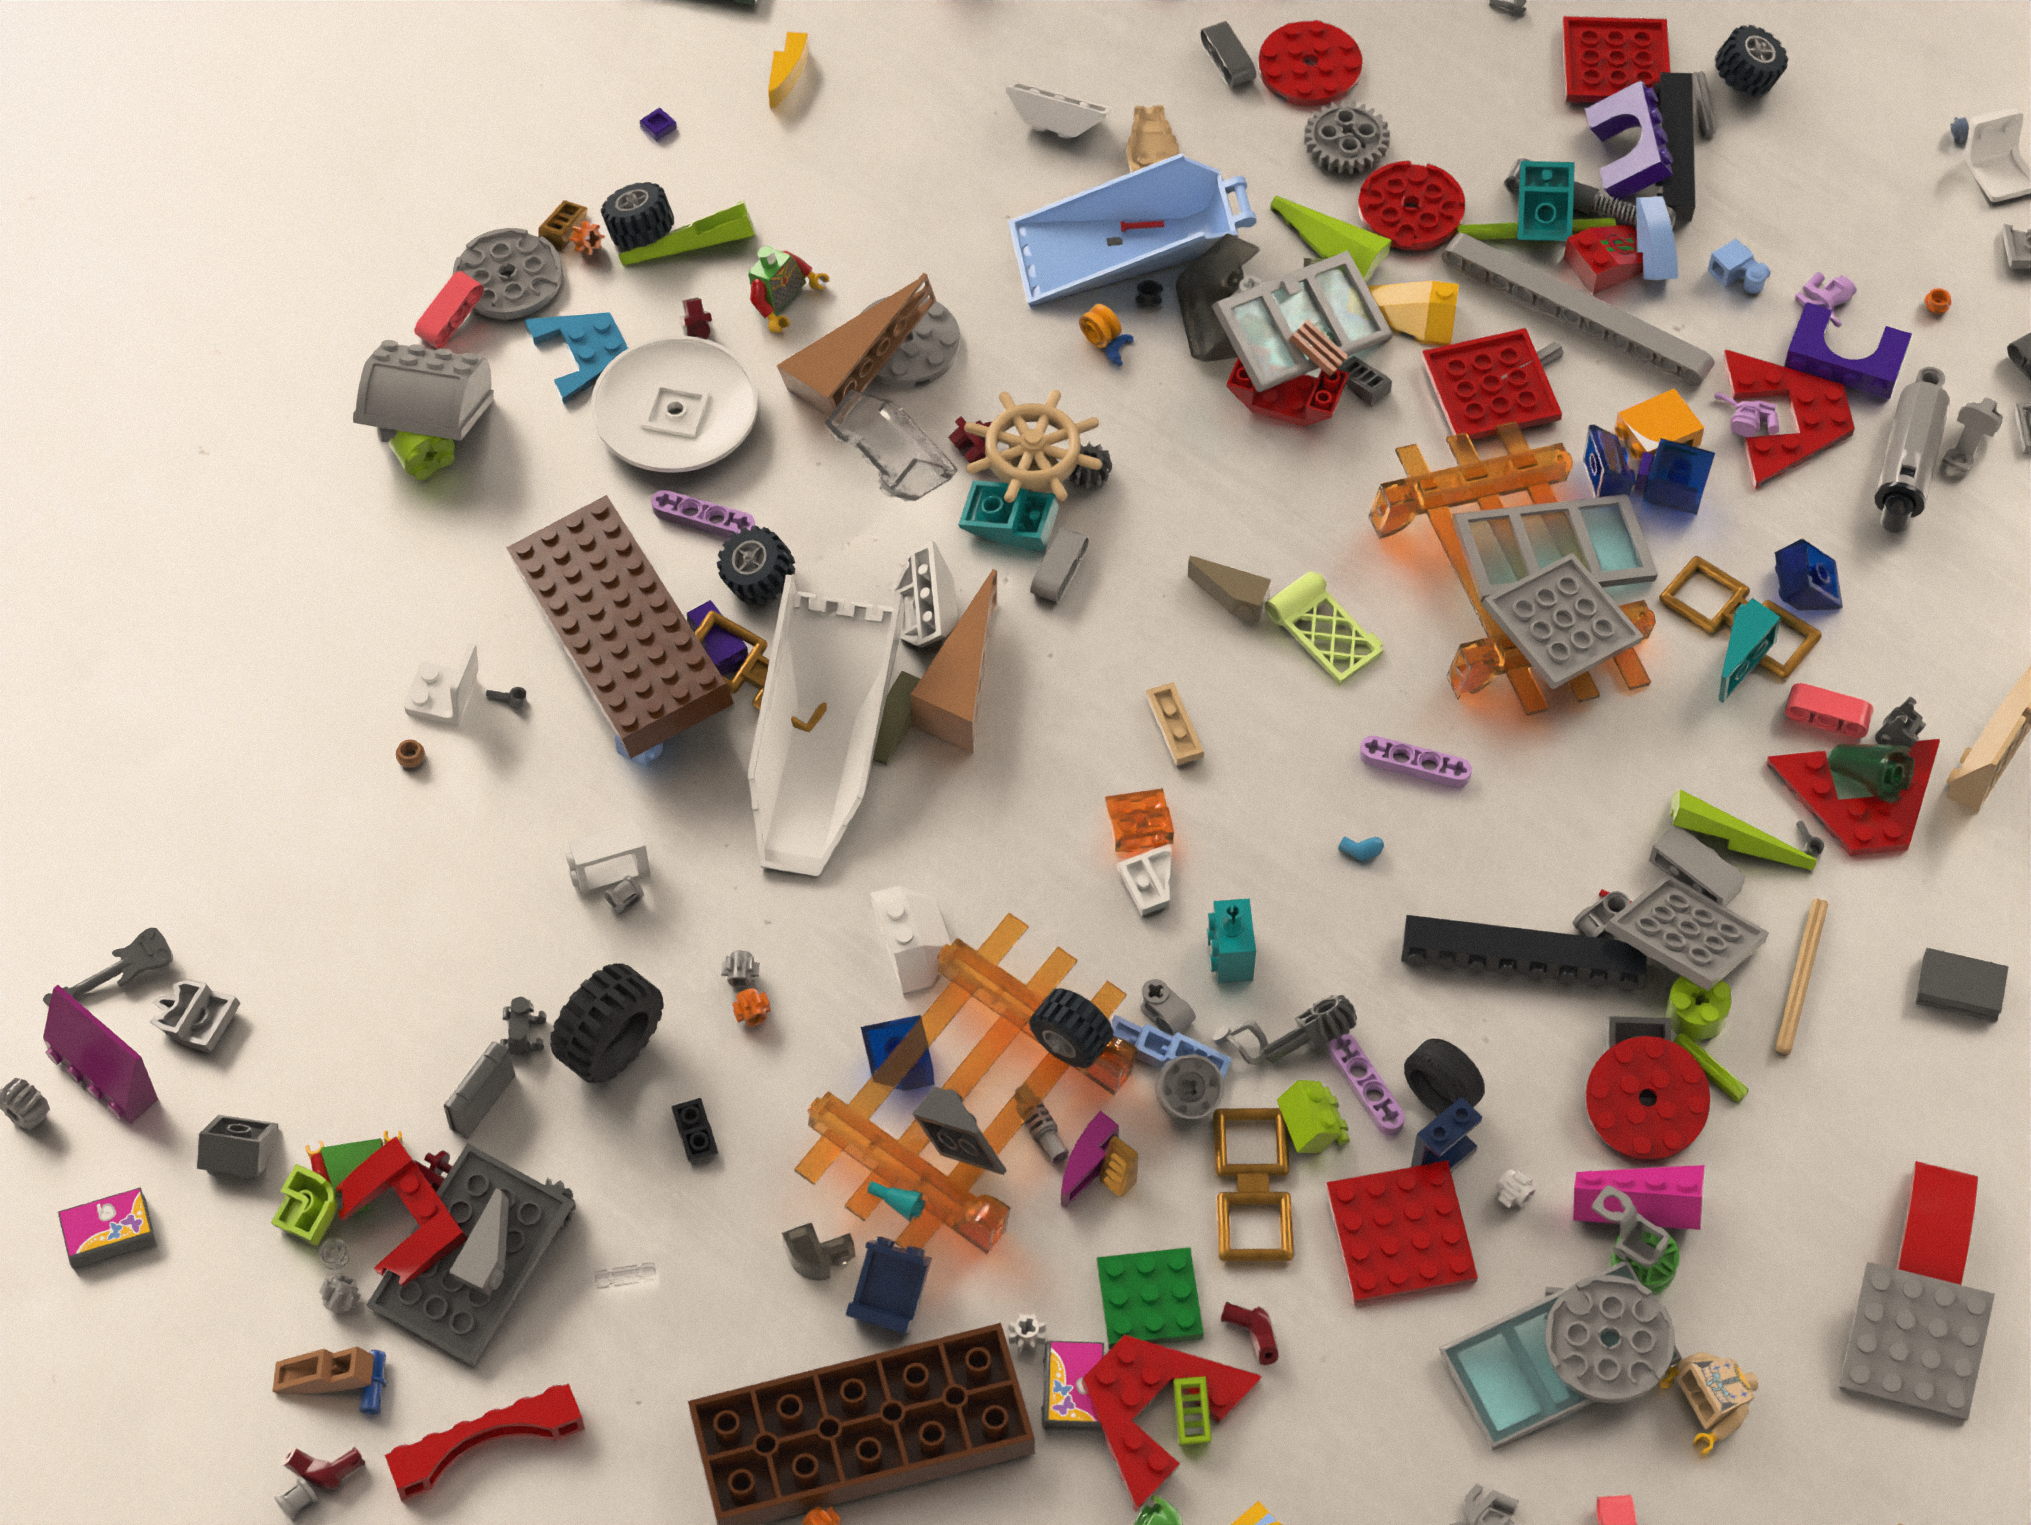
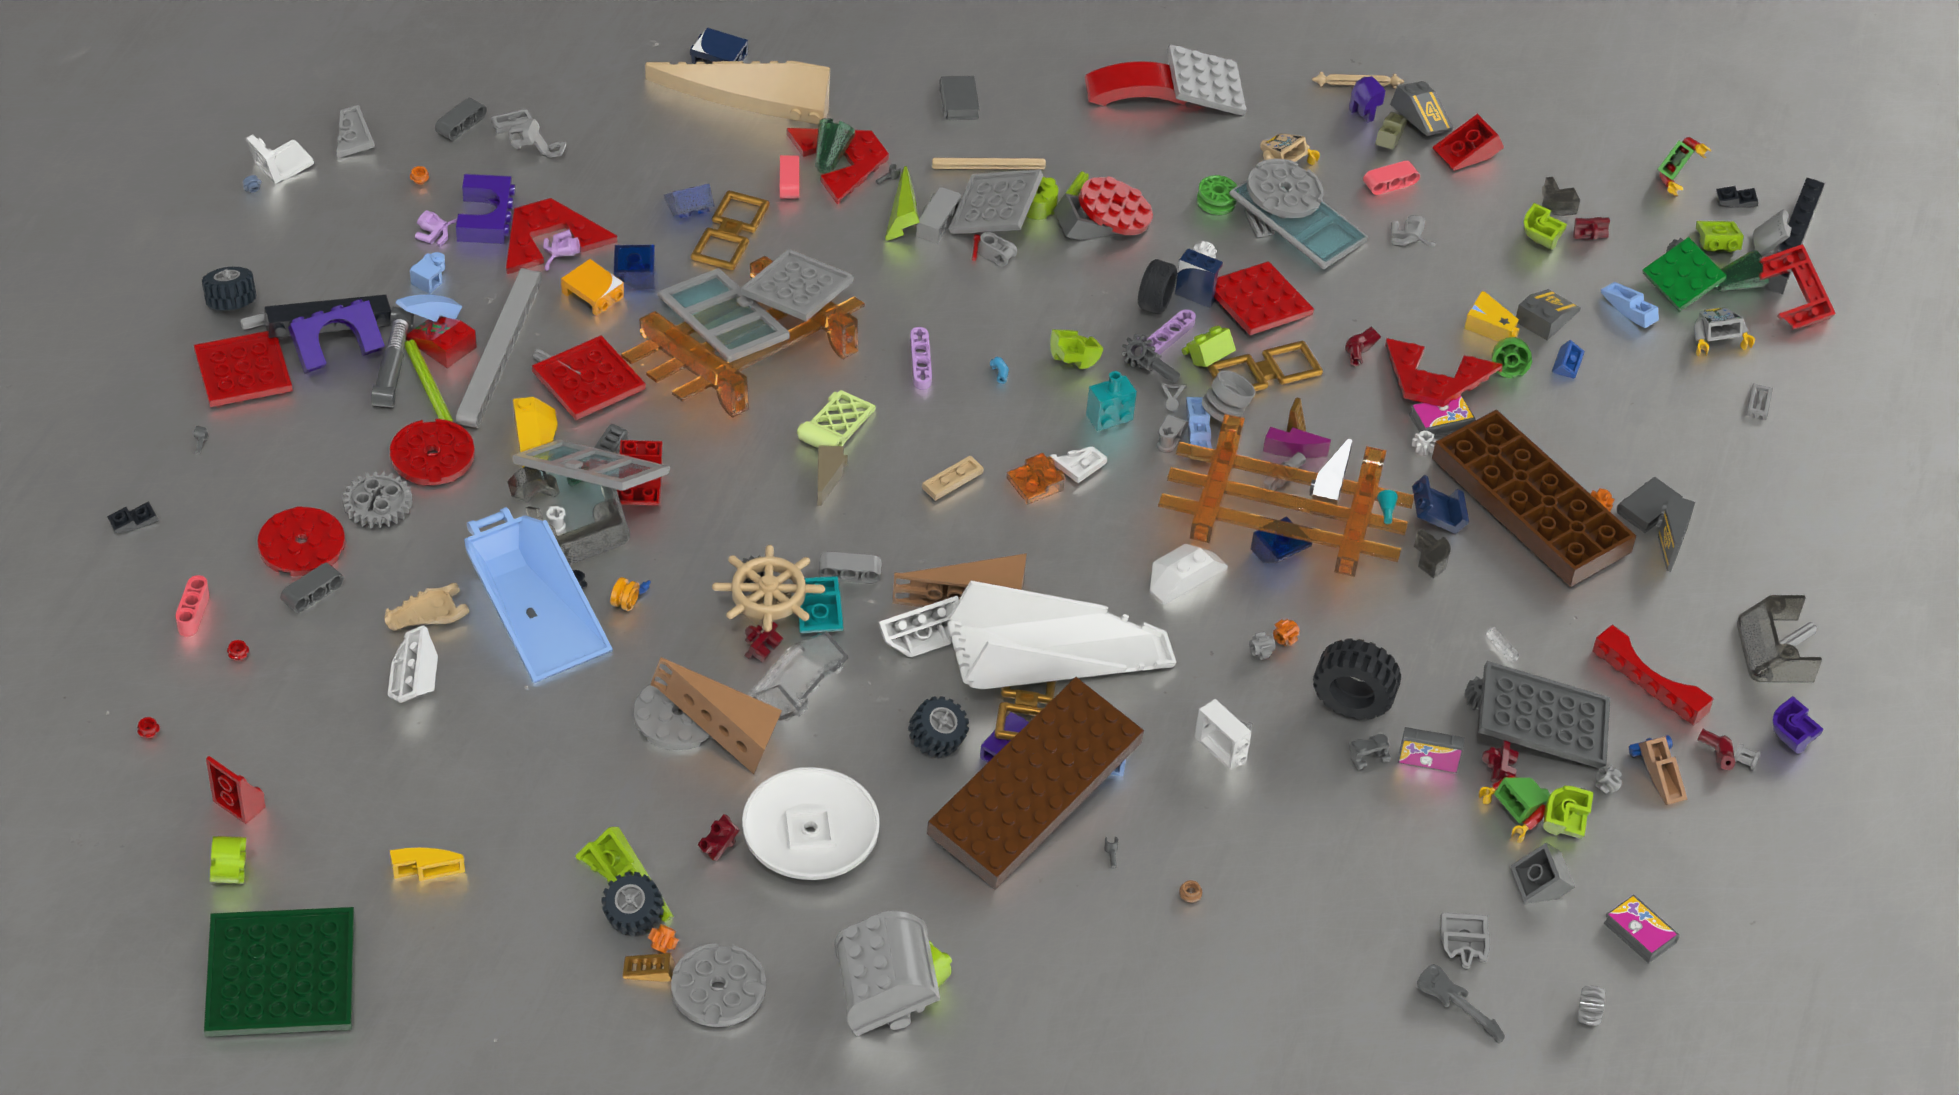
camera: 115 degrees left, 10 degrees down
magenta slope [43,984,159,1124] -> none
red wedge [336,1136,468,1286] -> none
white piece [404,644,479,726] -> none
coral beam [414,271,484,349] -> none
light grey slope [449,1188,509,1296] -> none
dark azure wing [525,312,628,404] -> none
dark purple tile [639,107,677,141] -> none
lavender beam [651,490,755,539] -> none
black slope [671,1098,718,1162] -> none
torso [748,246,830,333] -> none
black wheel [1029,988,1114,1068] -> none
green plate [1096,1247,1204,1349] -> none
red piece [1121,221,1164,232] -> none
lime slope [1173,1376,1212,1446] -> none
lime wedge [1270,196,1392,287] -> none
nougat tile [1289,319,1349,376] -> none
black brick [1401,915,1647,990] -> none
teal slope [1517,161,1575,241] -> none
dark pink wedge [1573,1165,1705,1230] -> none
clear blue slope [1582,424,1636,497] -> none
light grey piece [1592,1185,1670,1268] -> none
dark purple tile [1634,452,1654,492] -> none
teal slope [1718,597,1781,703] -> none
light grey piece [1874,367,1950,533] -> none
dark grey piece [1875,697,1926,751] -> none
none -> lime brick [1050,329,1103,369]

